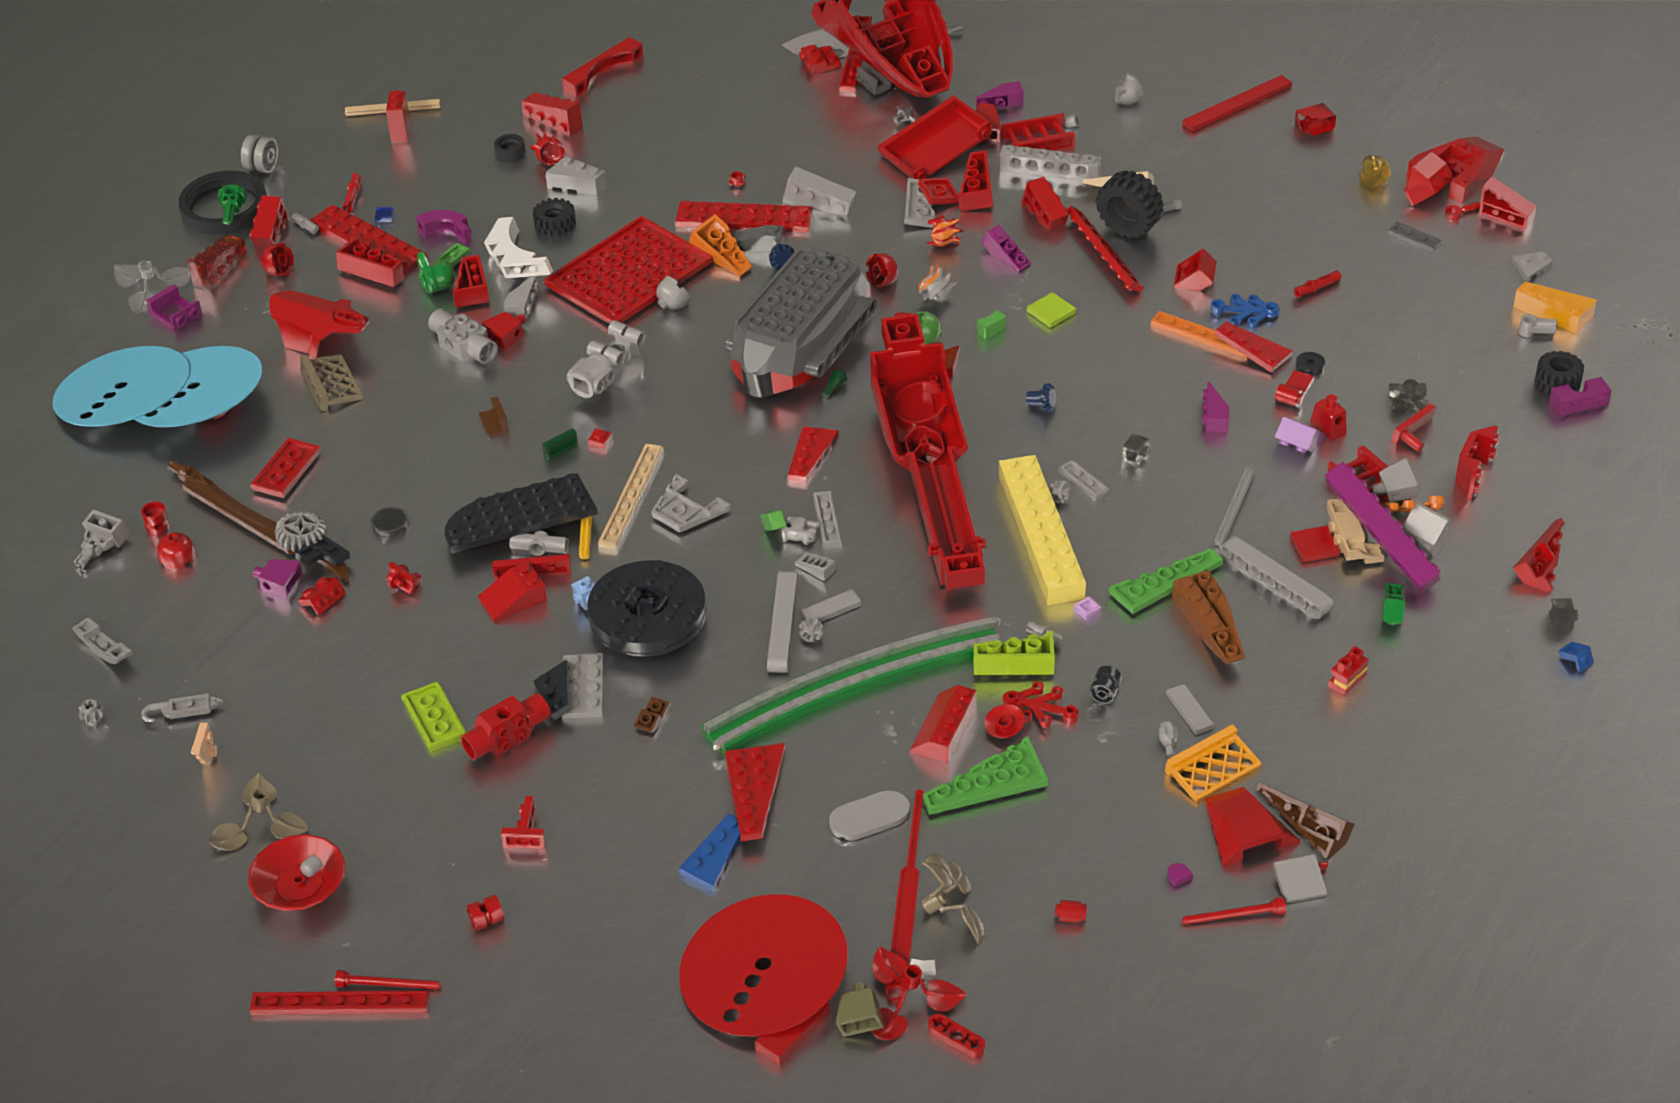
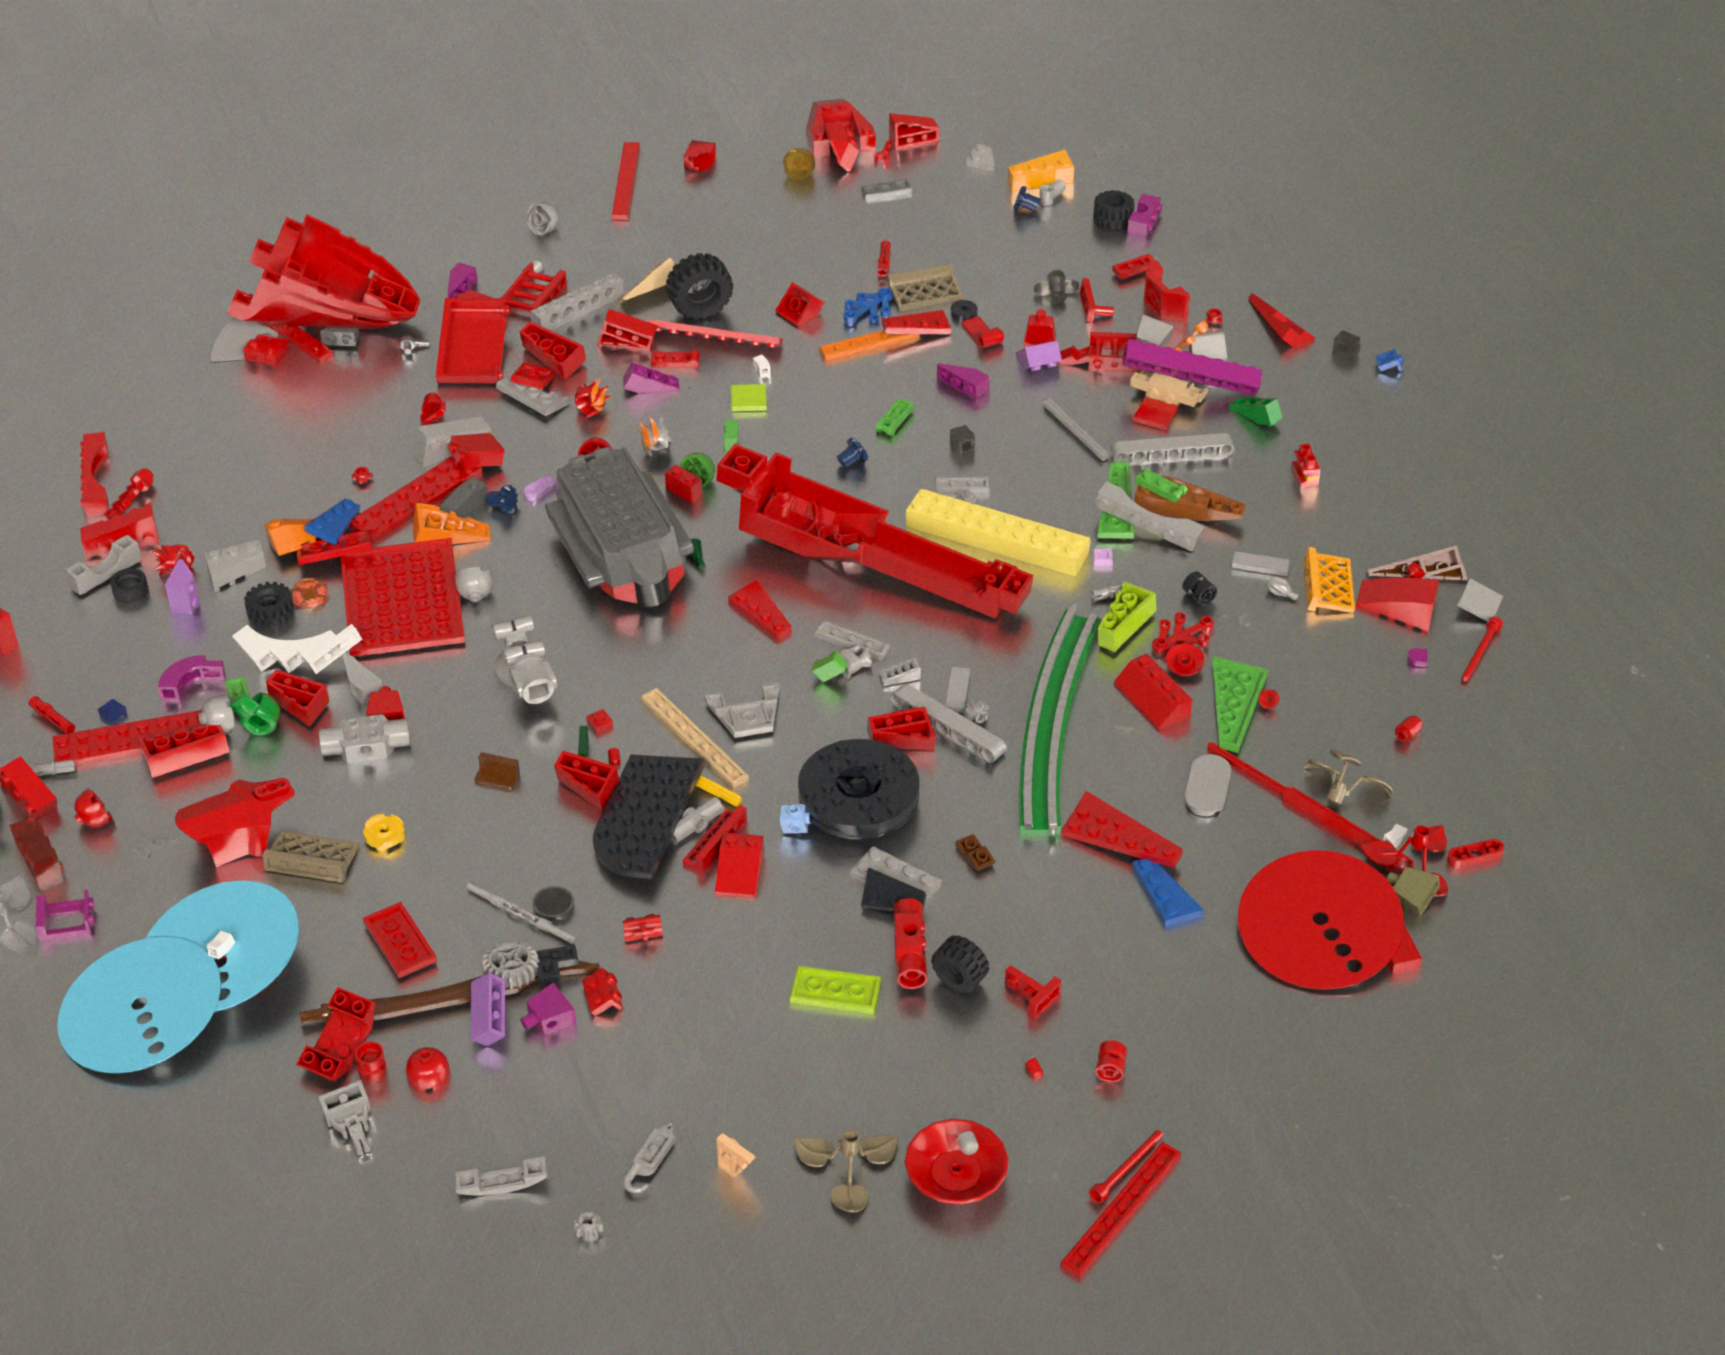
camera: 55 degrees left, 0 degrees up
none -> light grey arch [65,535,142,595]
none -> red sword [104,468,154,520]
none -> medium lavender slope [165,559,200,615]
none -> light grey cylinder [199,695,234,734]
none -> white piece [207,931,235,959]
none -> orange wedge [264,519,316,556]
none -> clear orange tile [291,578,328,608]
none -> red slope [296,987,375,1081]
none -> red tile [297,529,372,565]
none -> blue wing [305,499,360,545]
none -> yellow plate [363,814,405,851]
none -> red piece [420,393,446,426]
none -> red brick [448,433,505,468]
none -> light grey piece [466,882,576,944]
none -> medium lavender brick [471,973,505,1046]
none -> red wedge [554,750,619,812]
none -> red piece [607,746,621,767]
none -> red plate [650,350,700,369]
none -> white piece [753,355,770,377]
none -> red wedge [867,707,936,751]
none -> bright green plate [875,398,914,437]
none -> dark tan fence [887,264,963,311]
none -> black tyre [931,935,990,993]
none -> dark blue gear [1013,186,1041,212]
none -> red piece [1024,1056,1044,1079]
none -> red slope [1059,344,1095,365]
none -> light grey arch [1094,481,1205,552]
none -> red plate [1112,254,1160,279]
none -> bright green plate [1135,468,1188,503]
none -> red plate [1206,308,1223,324]
none -> red tile [1258,689,1280,709]
none -> red tile [1406,561,1426,578]

